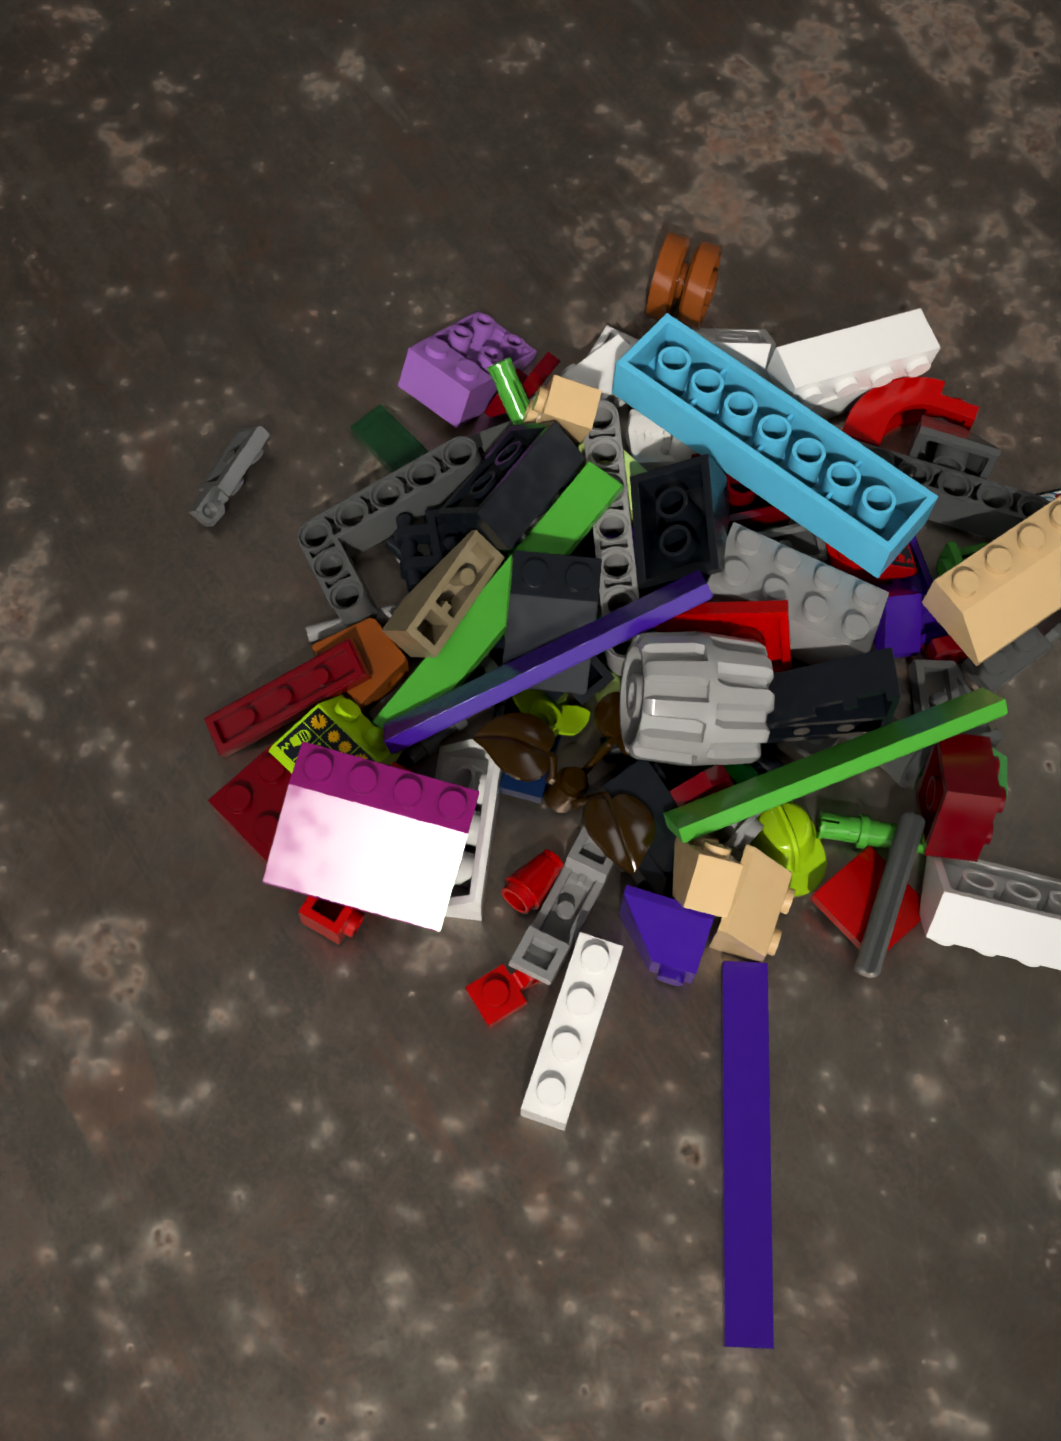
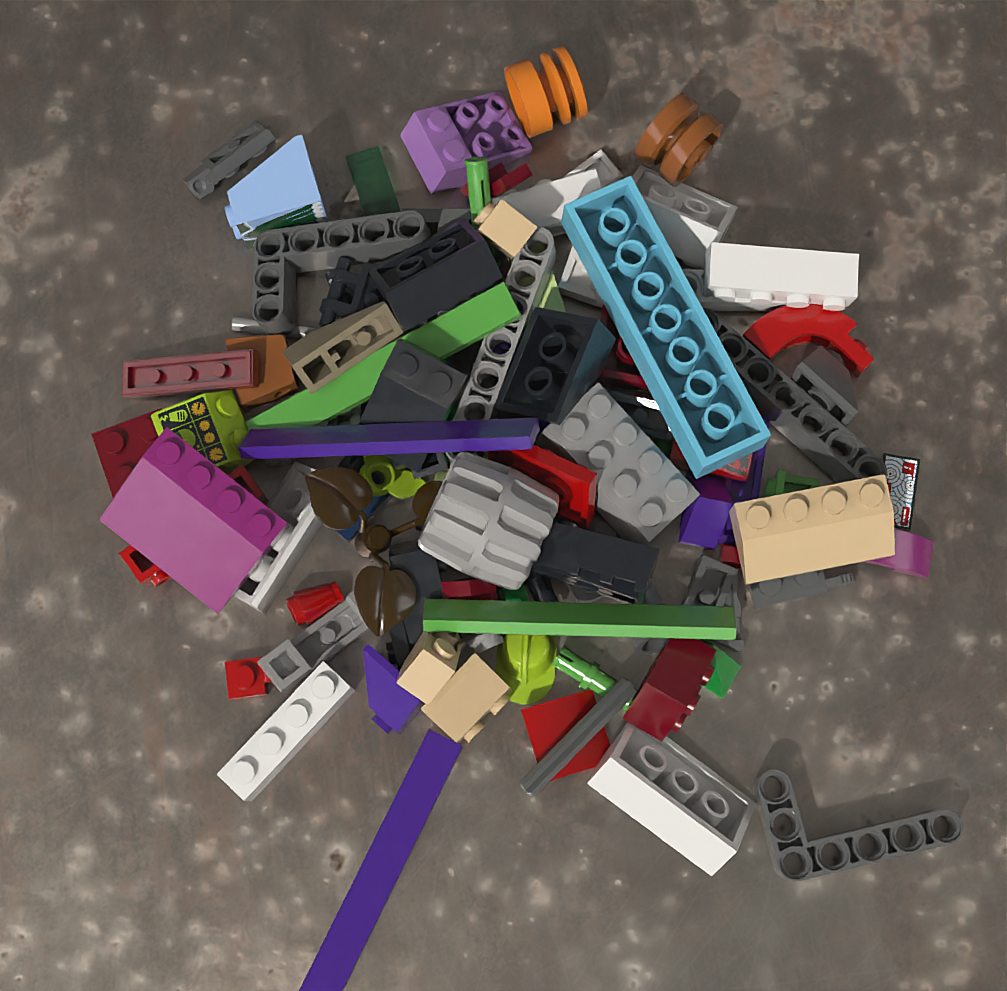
camera: 30 degrees right, 10 degrees up
none -> light blue slope [224,135,329,250]
none -> orange wheel [504,45,588,138]

